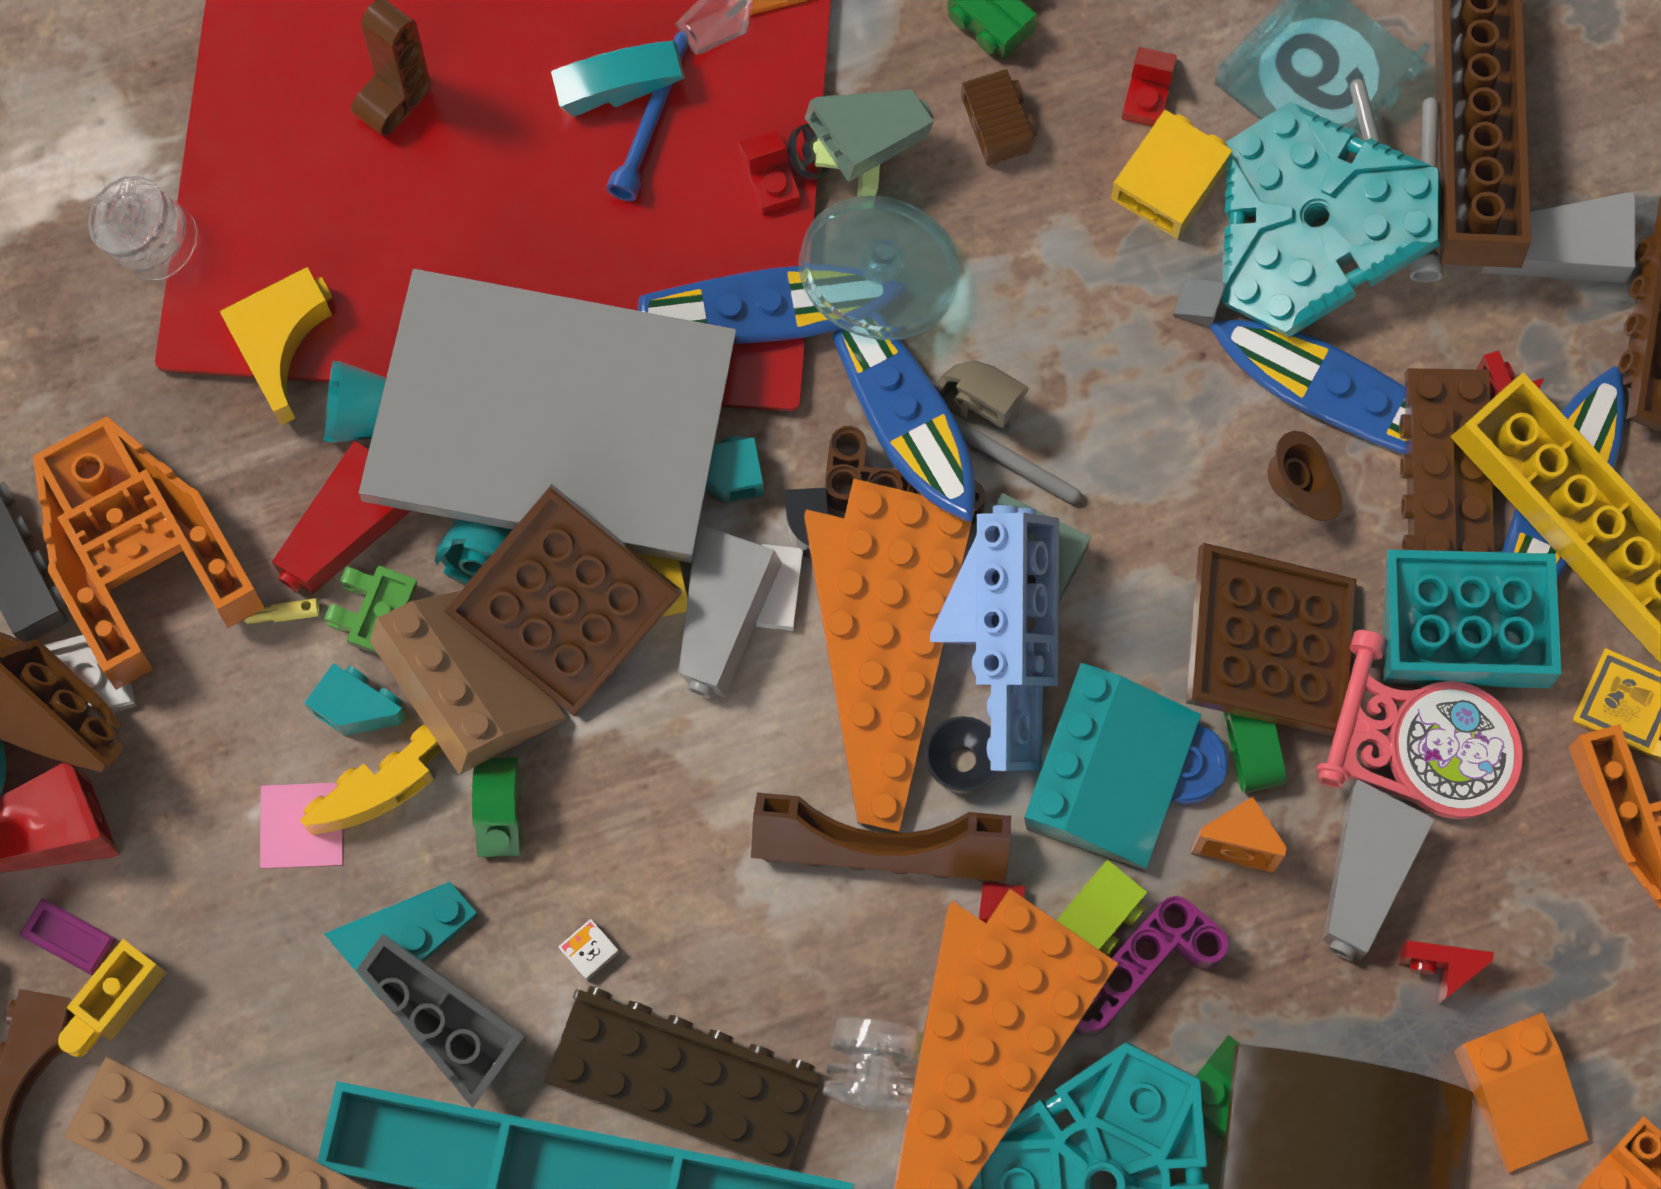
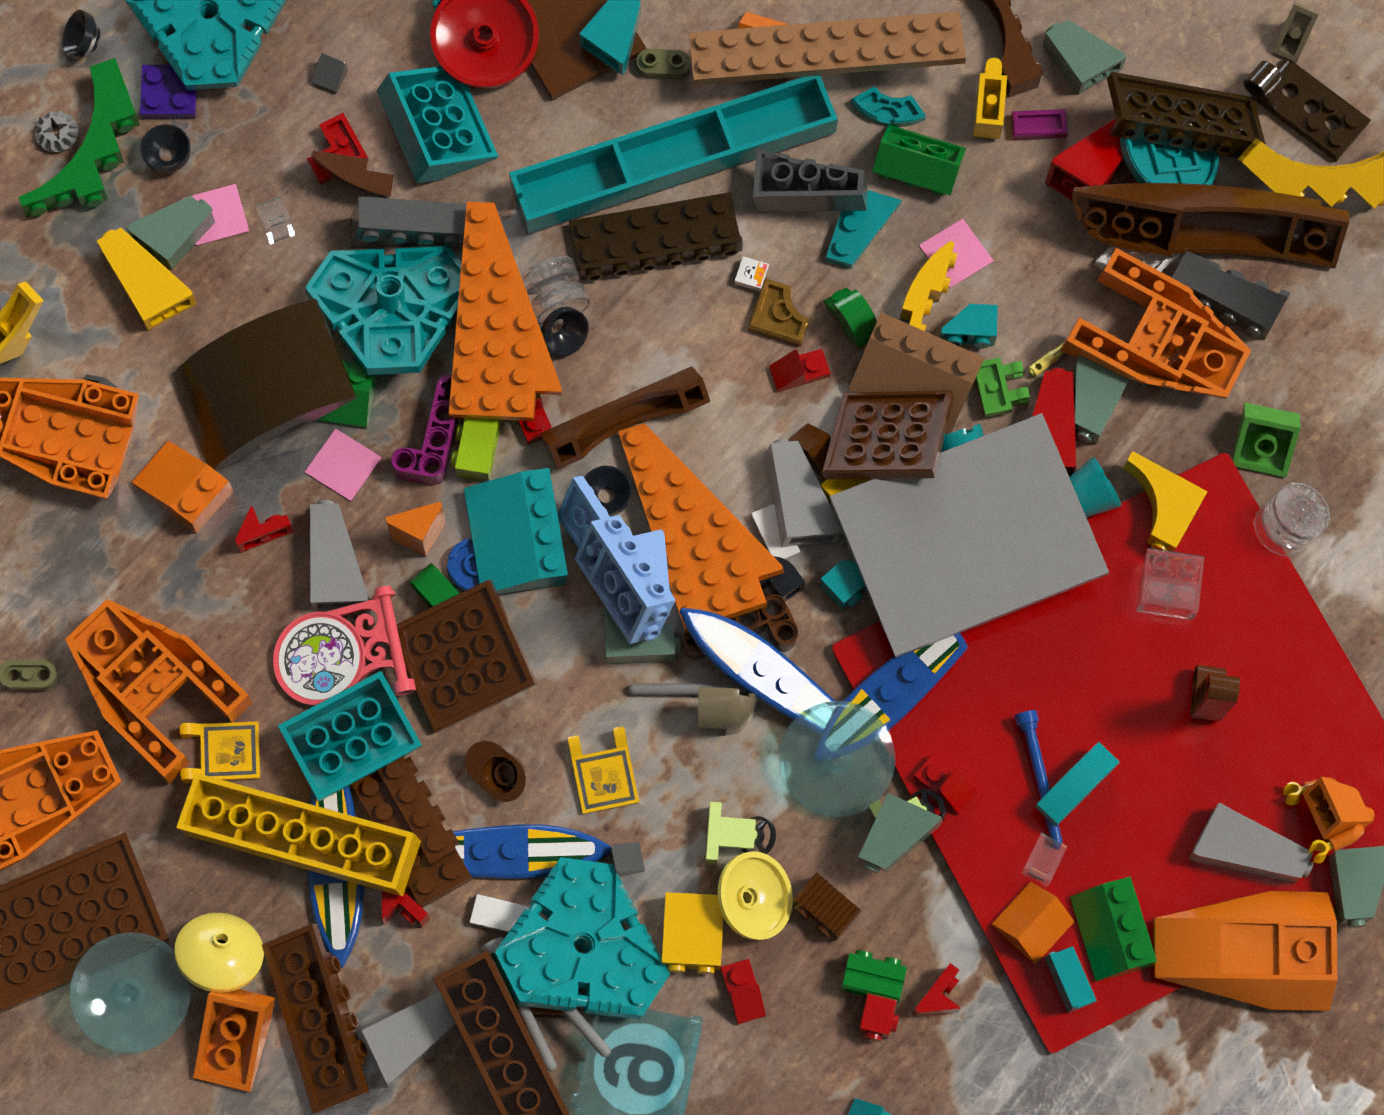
camera: 145 degrees right, 0 degrees up
none -> bright pink piece [305,428,382,501]
none -> white tile [470,894,529,933]
none -> black piece [541,306,589,357]
none -> yellow flag [568,726,639,814]
none -> yellowish green piece [705,802,776,866]
none -> light yellow dish [718,852,793,940]
none -> pearl gold tile [748,278,809,347]
none -> red slope [769,349,831,393]
none -> reddish brown slope [789,423,831,481]
none -> teal tile [851,86,926,127]
none -> green slope [872,125,966,196]
none -> sand green slope [1073,355,1129,444]
none -> clear slope [1136,548,1205,620]
none -> bright green slope [1232,402,1301,477]

